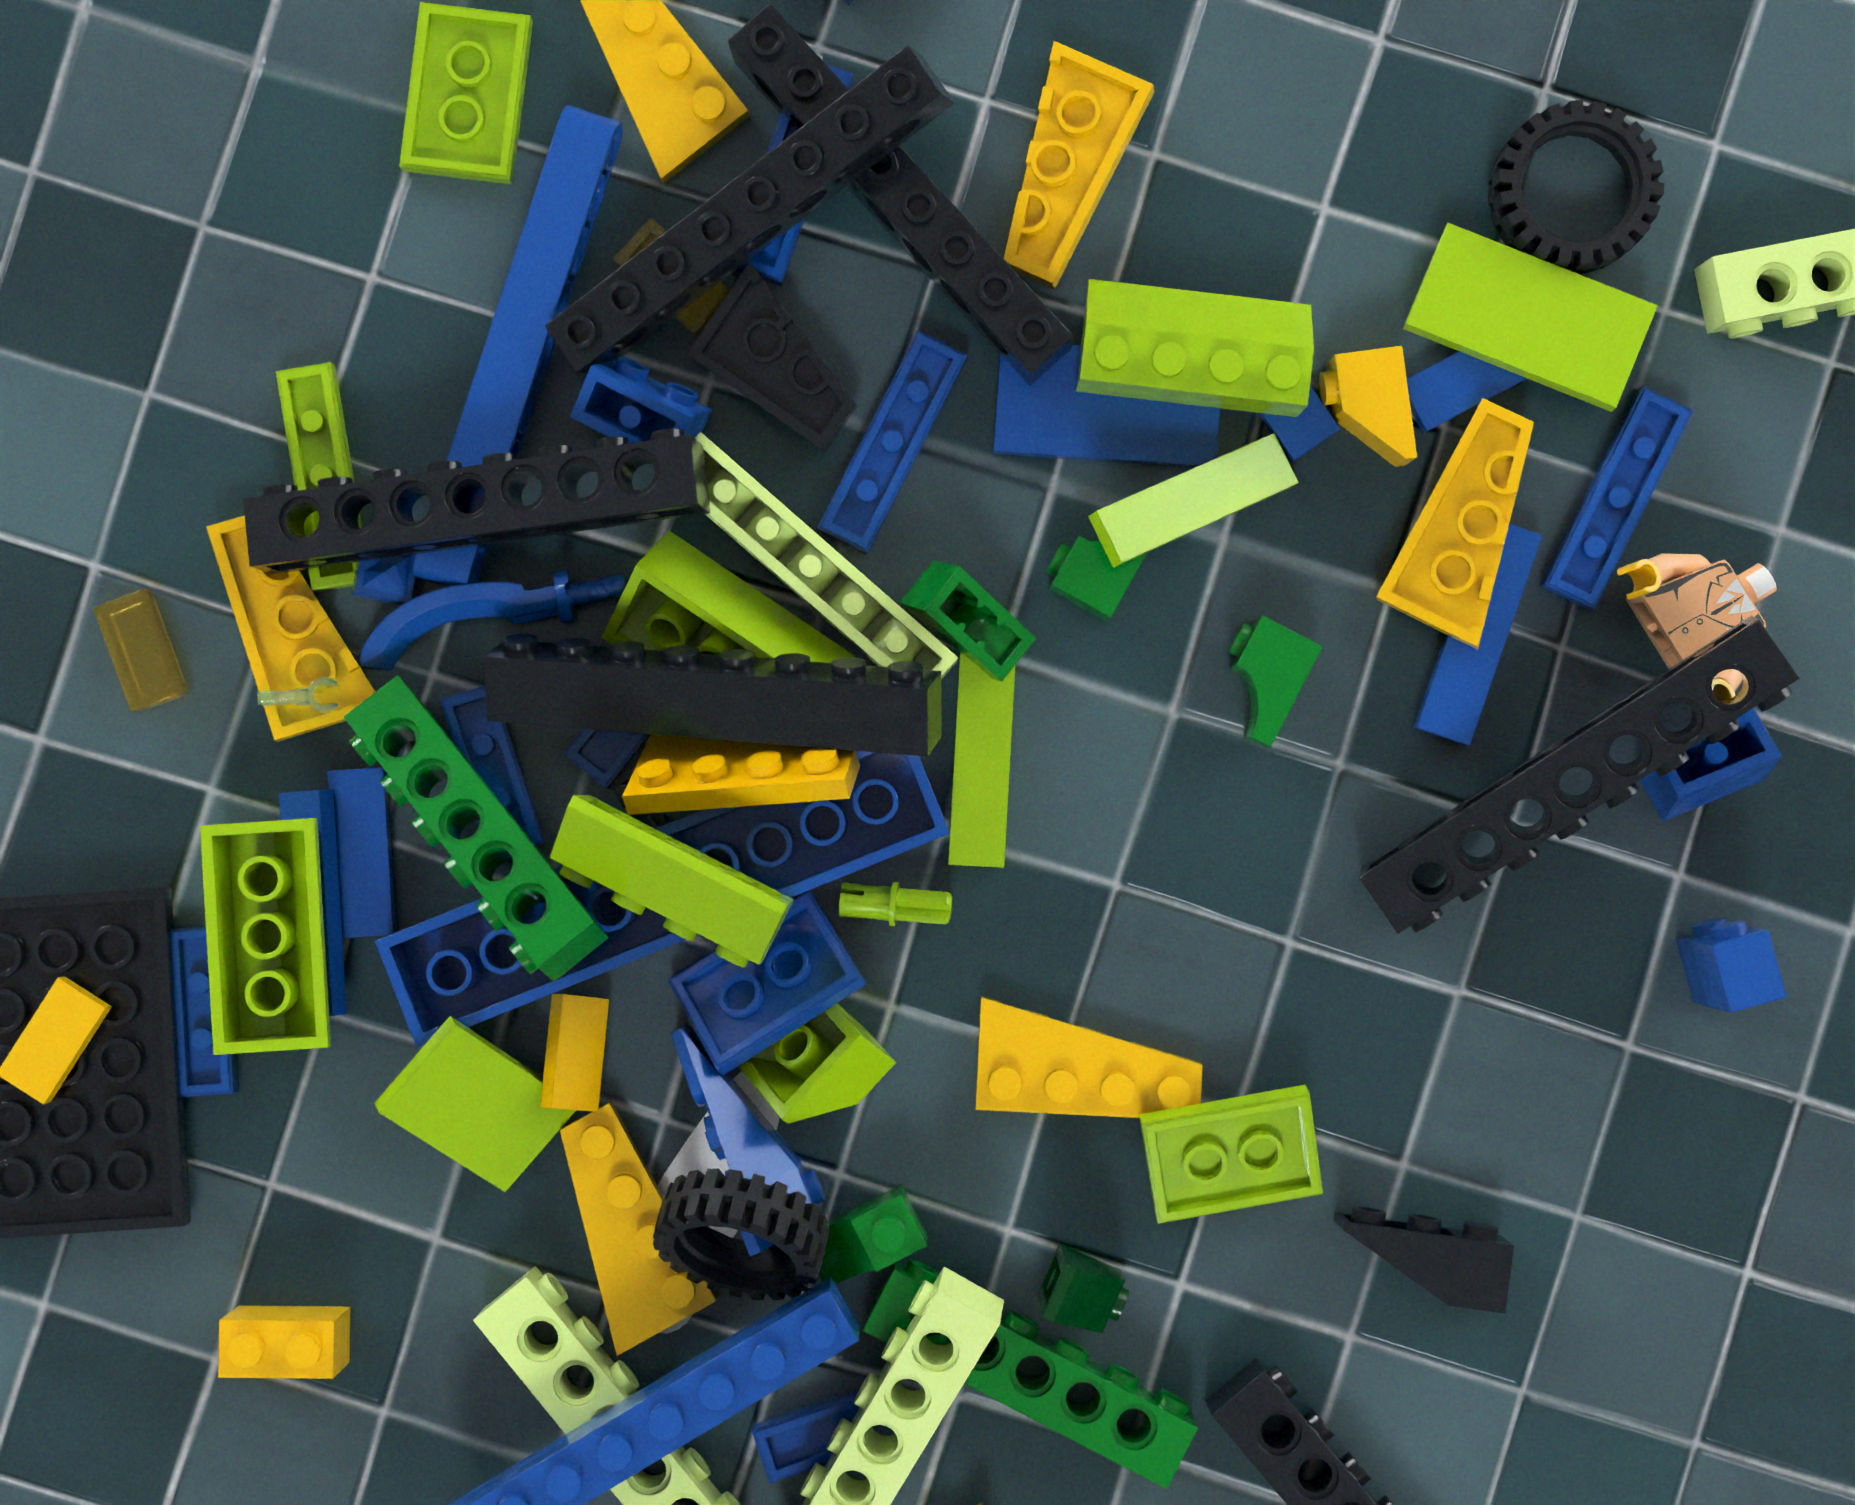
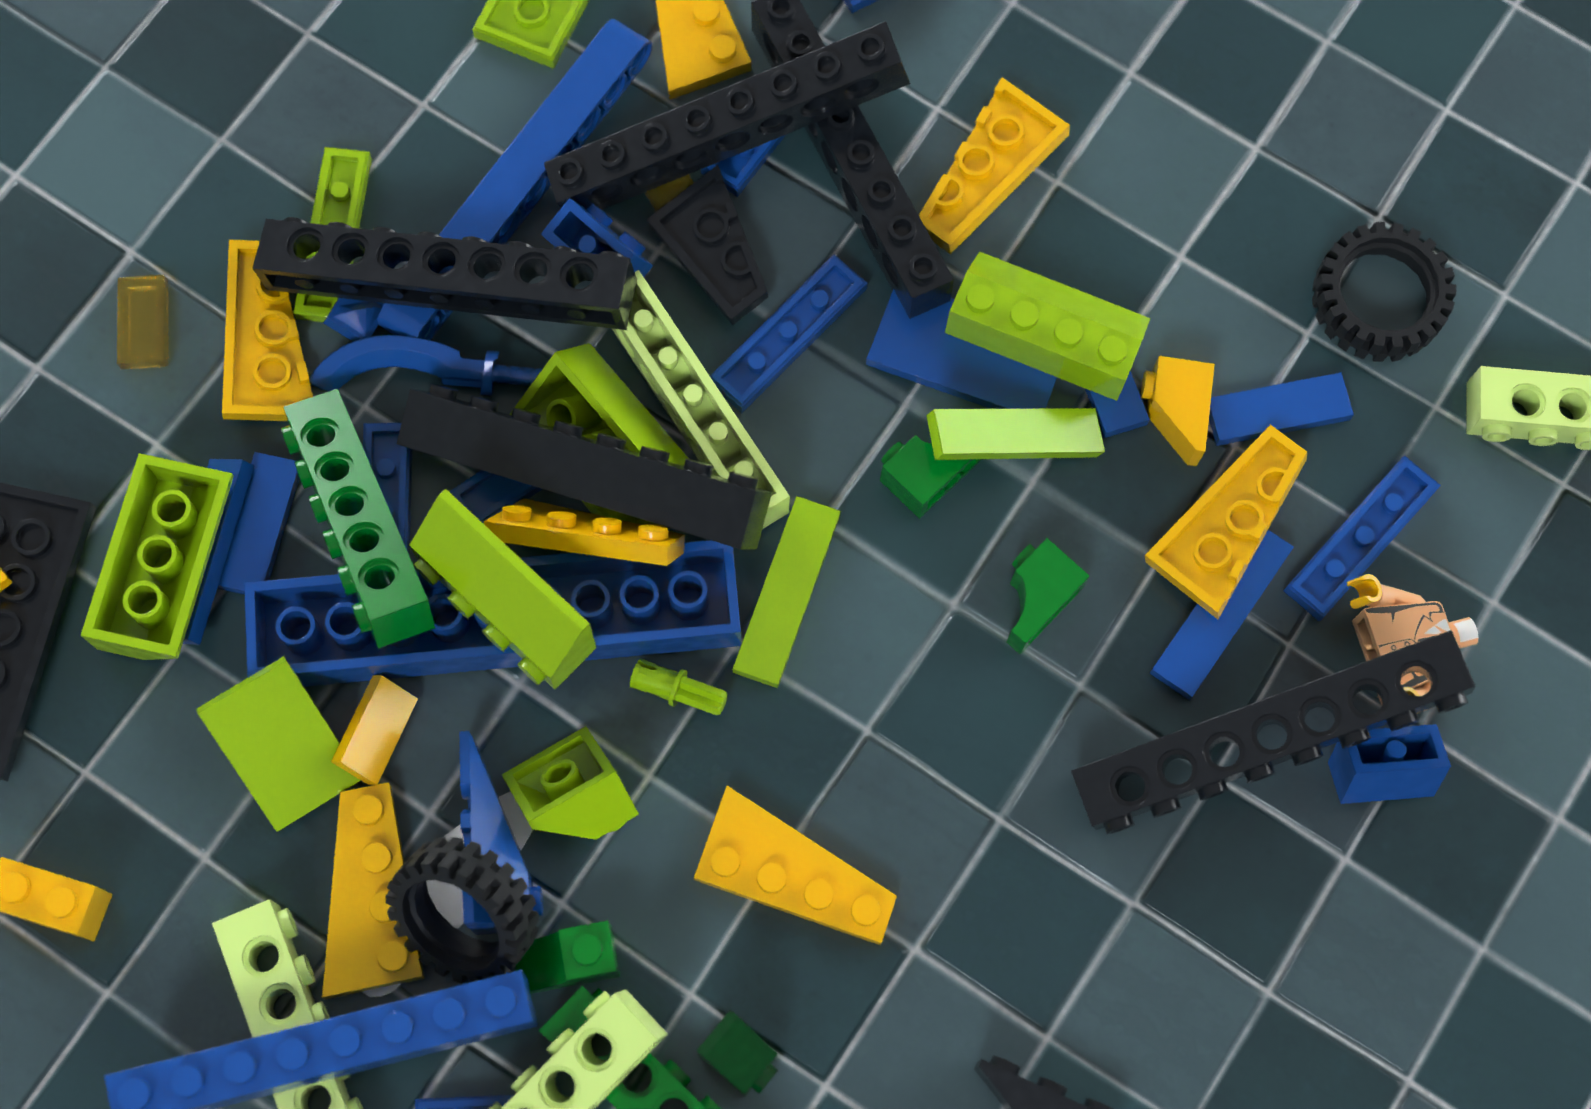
camera: 15 degrees right, 15 degrees down
blue tile [170,926,239,1097] -> none
clear light blue hand [257,677,339,714] -> none
blue tile [668,890,866,1076] -> none
green arch [899,560,1036,682] -> none
lime tile [1139,1084,1323,1224] -> none
lime tile [1402,222,1658,412] -> none
blue brick [1676,918,1787,1013] -> none

